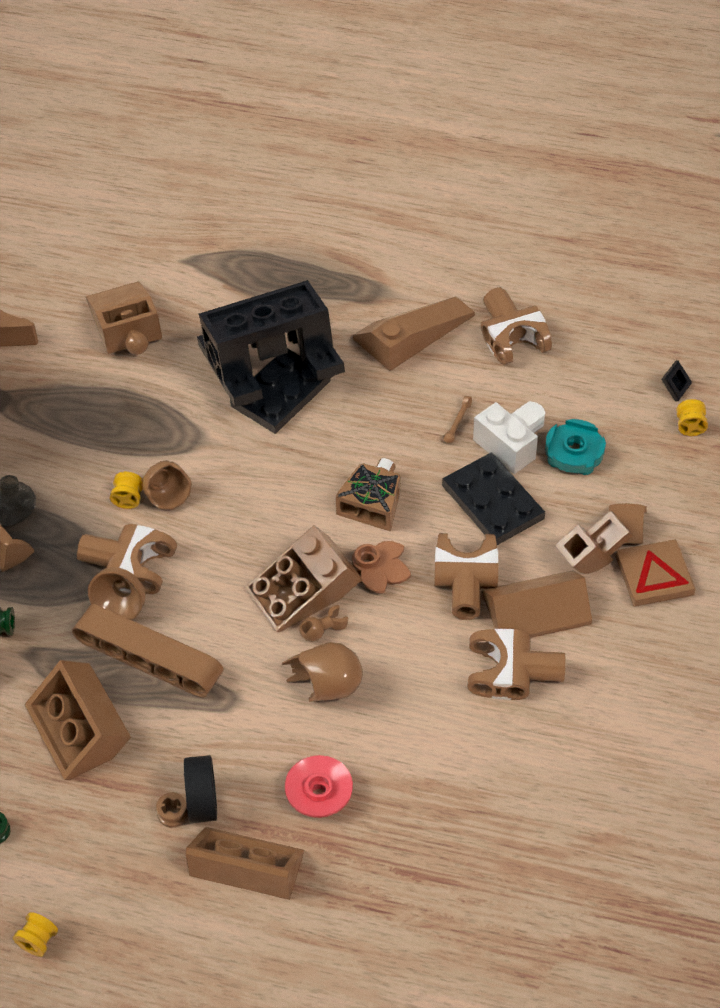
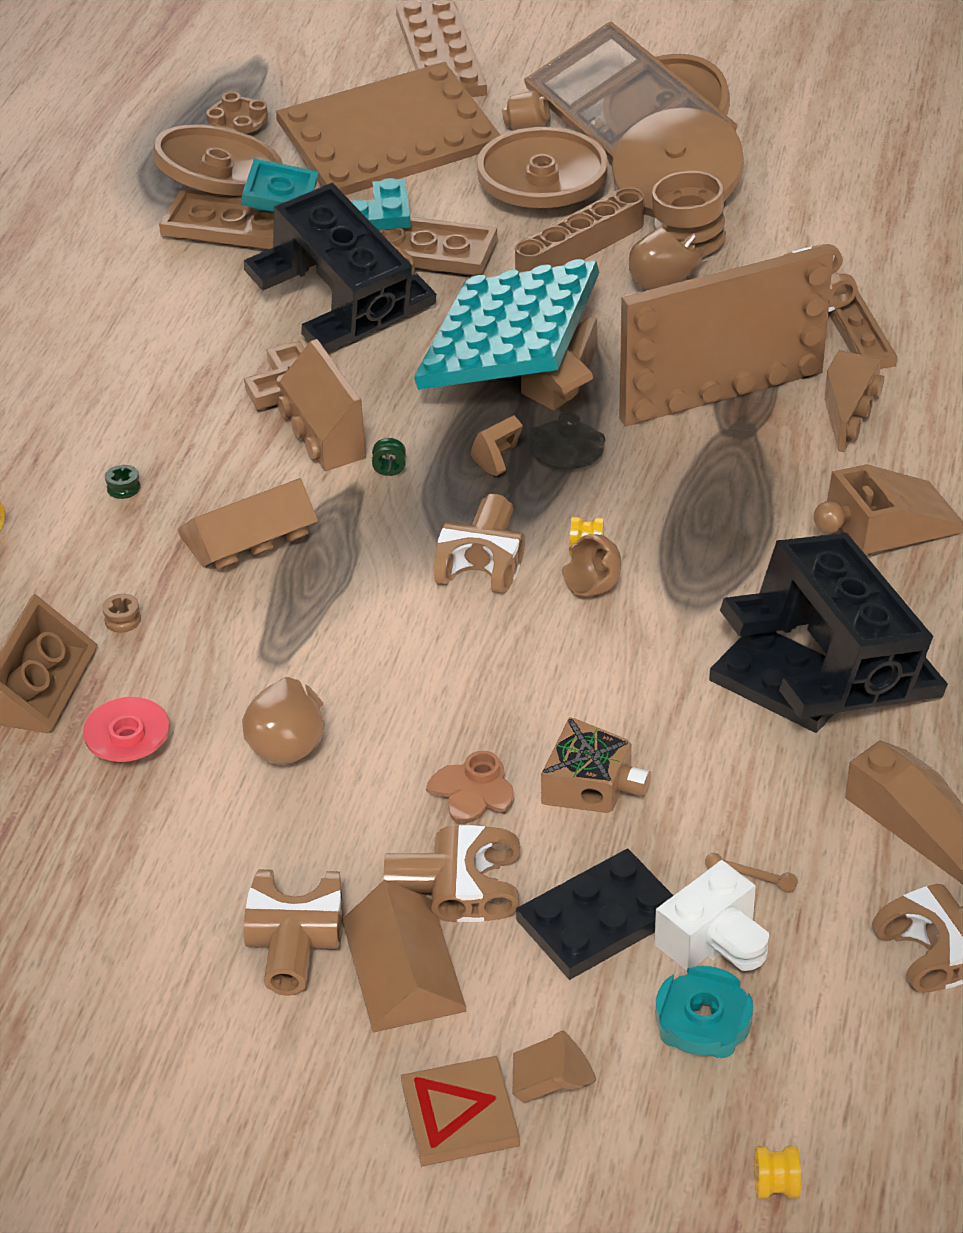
camera: 90 degrees right, 10 degrees down
medium nougat beam [72,604,224,698] -> none
medium nougat piece [88,567,146,620] -> none
black tyre [184,755,217,823] -> none
medium nougat slope [245,525,363,632] -> none
medium nougat arm [299,605,349,642] -> none
medium nougat brick [555,510,633,574] -> none
black slope [661,360,692,401] -> none

